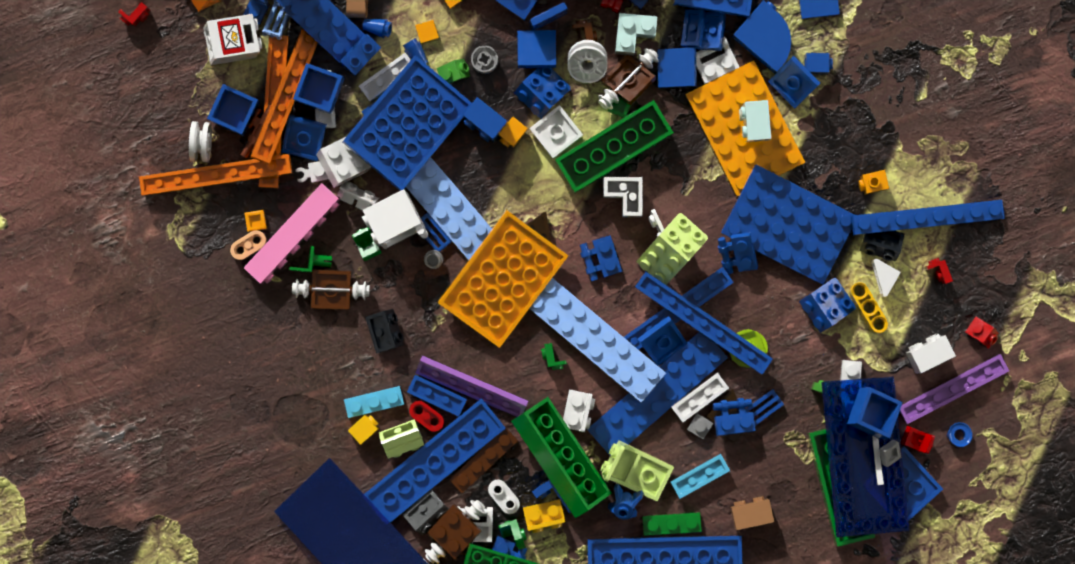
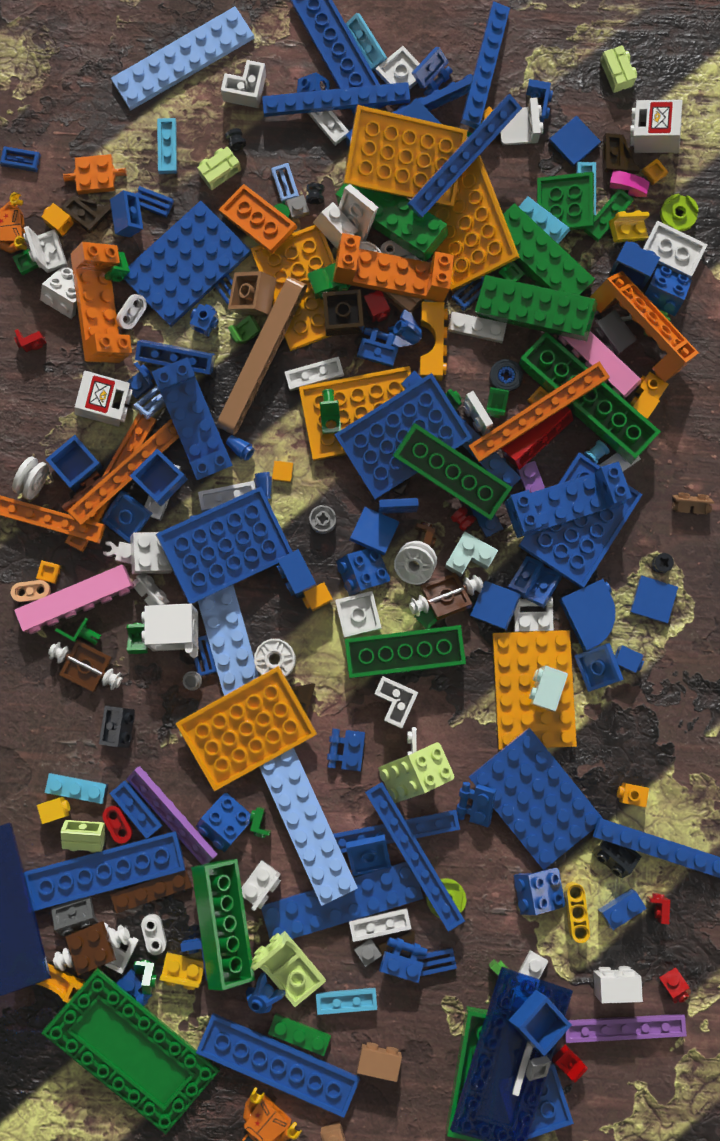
camera: 25 degrees right, 5 degrees down
bright green bracket [437,59,470,84] -> none
white slope [871,259,901,297] -> none
blue piece [946,422,972,448] -> none
none -> blue bracket [195,793,251,852]
none -> white wheel [254,639,296,677]
none -> blue brick [598,889,647,930]

